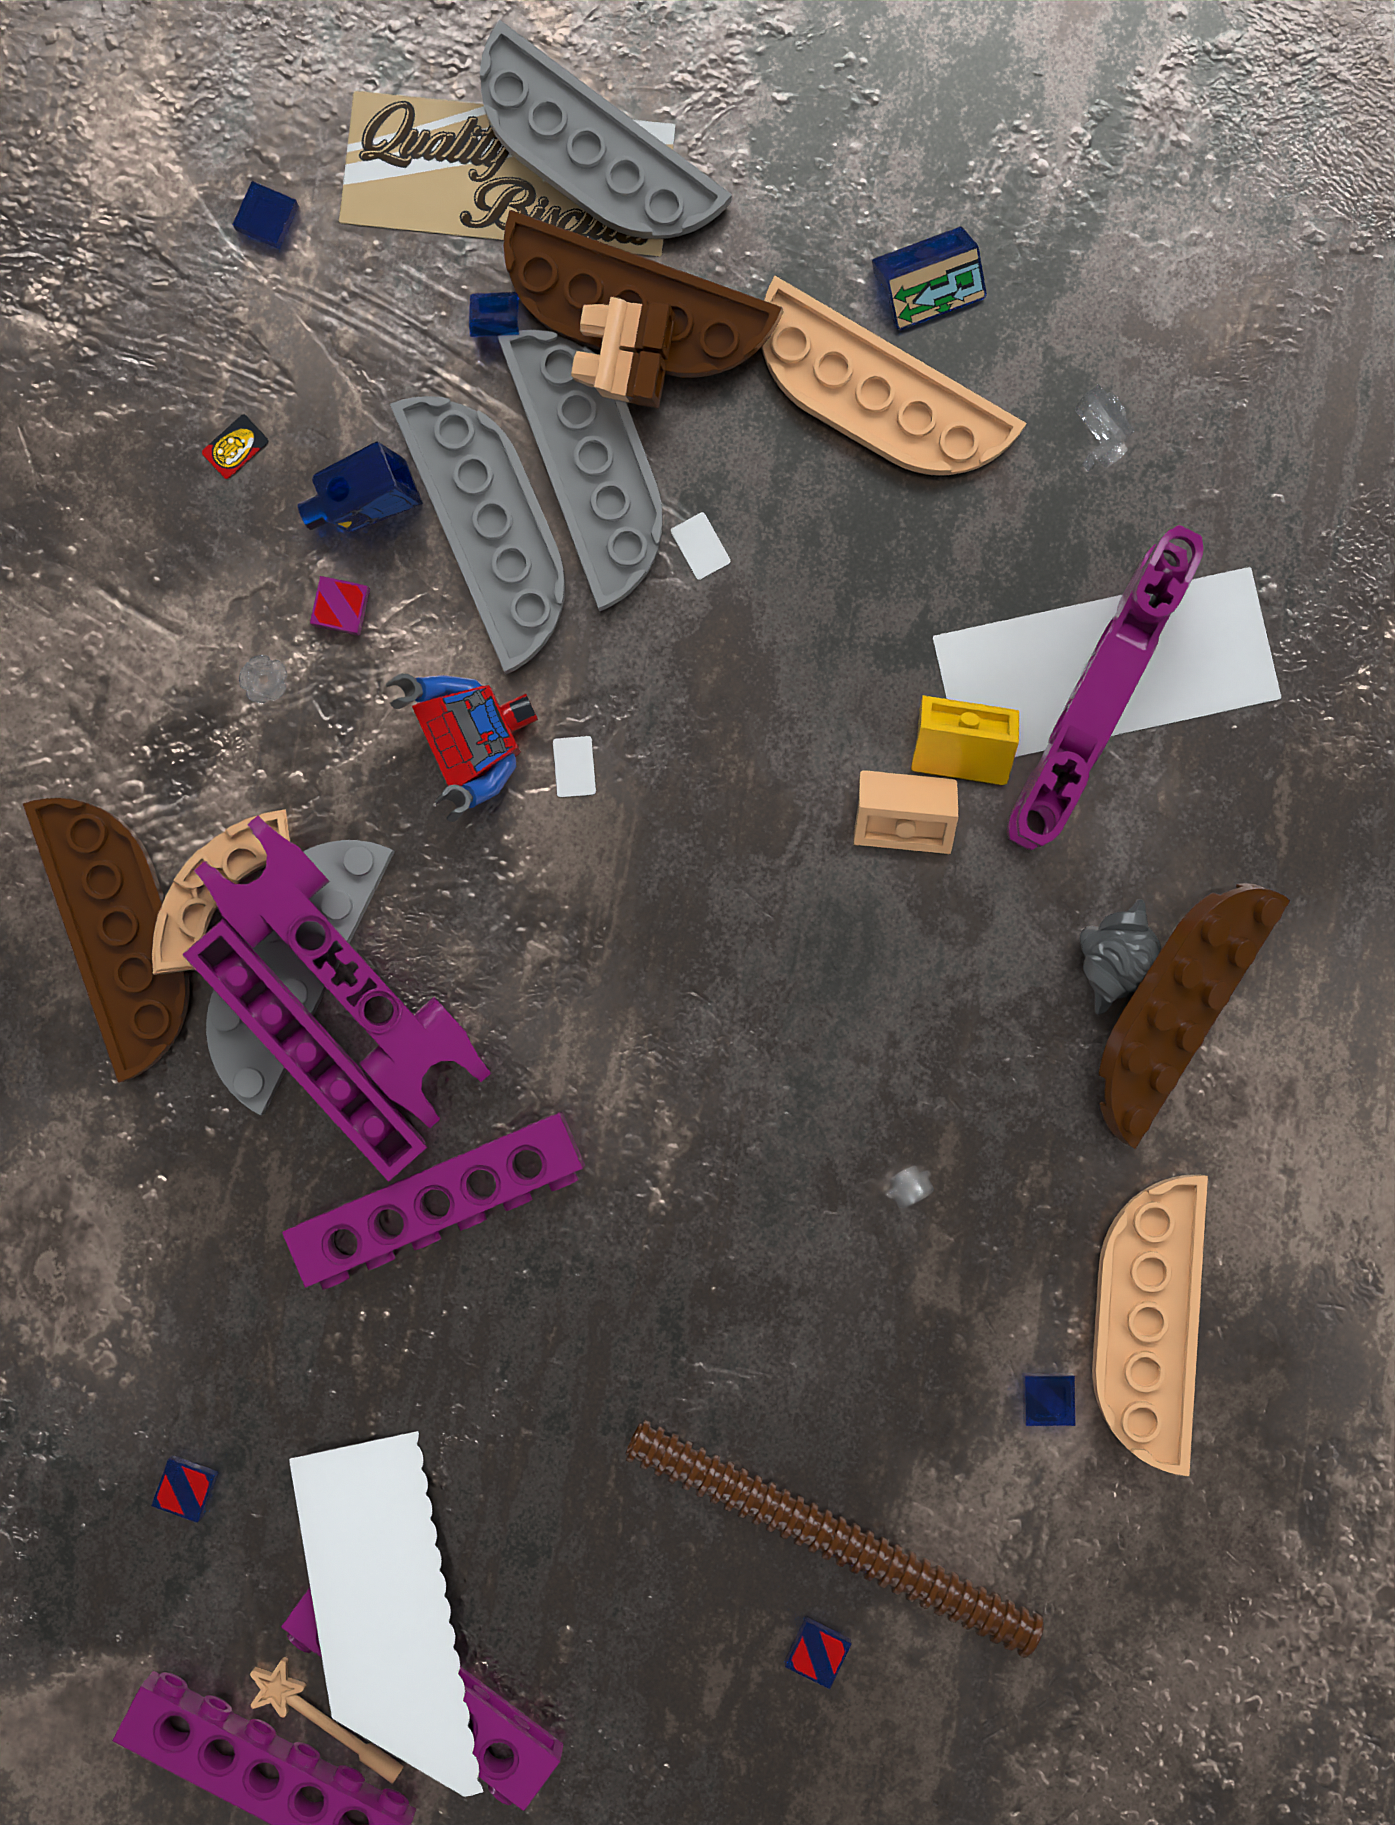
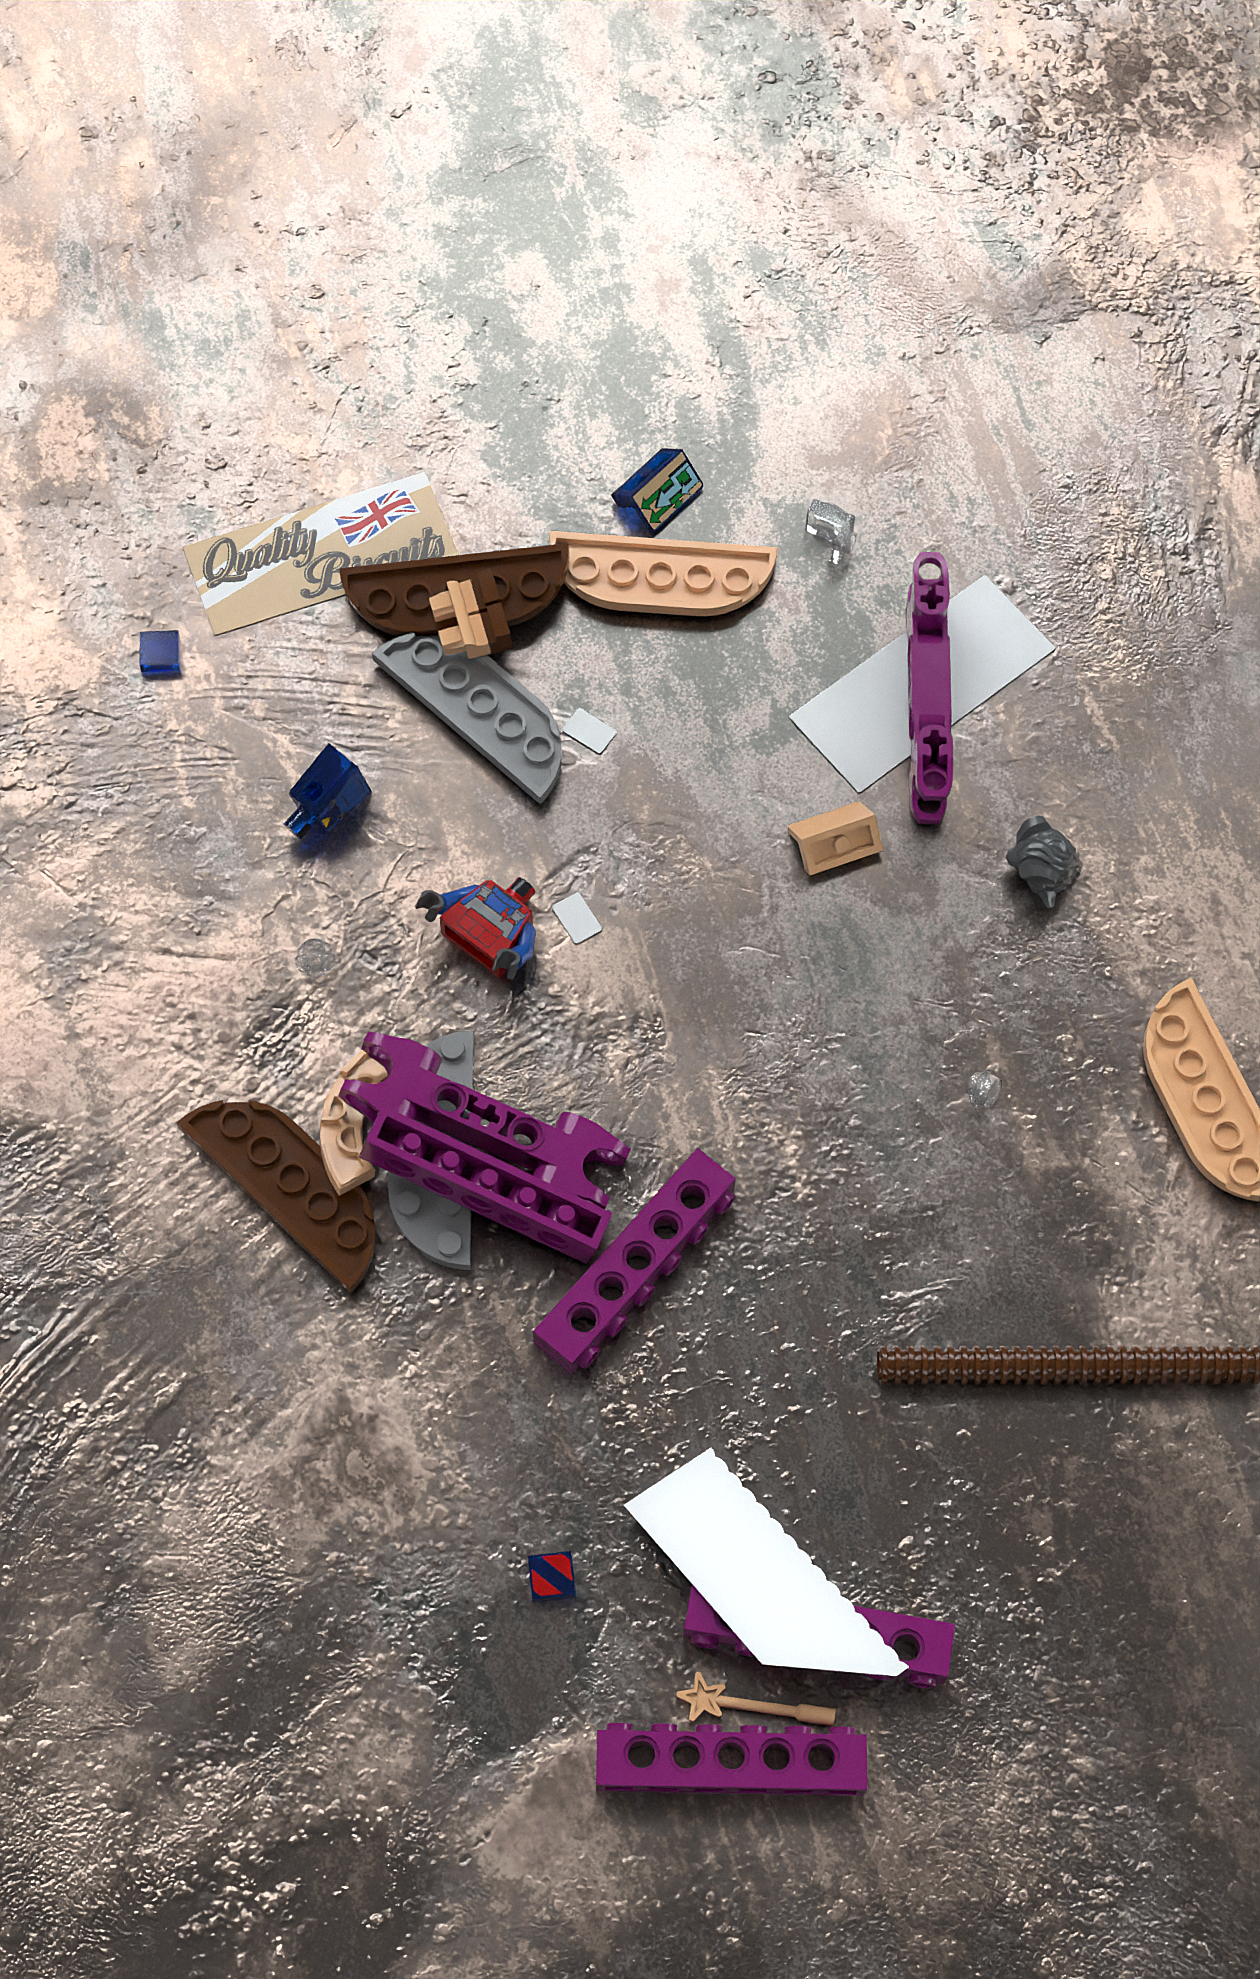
camera: 25 degrees left, 20 degrees down
sticker [202,414,268,479] -> none
magenta tile [310,576,370,636] -> none
light grey plate [390,396,565,675] -> none
clear blue tile [469,292,520,337] -> none
light grey plate [480,19,732,239] -> none
clear blue tile [784,1617,852,1689] -> none
yellow panel [911,695,1019,785] -> none
clear blue tile [1023,1373,1076,1426] -> none
reddish brown plate [1099,883,1291,1149] -> none

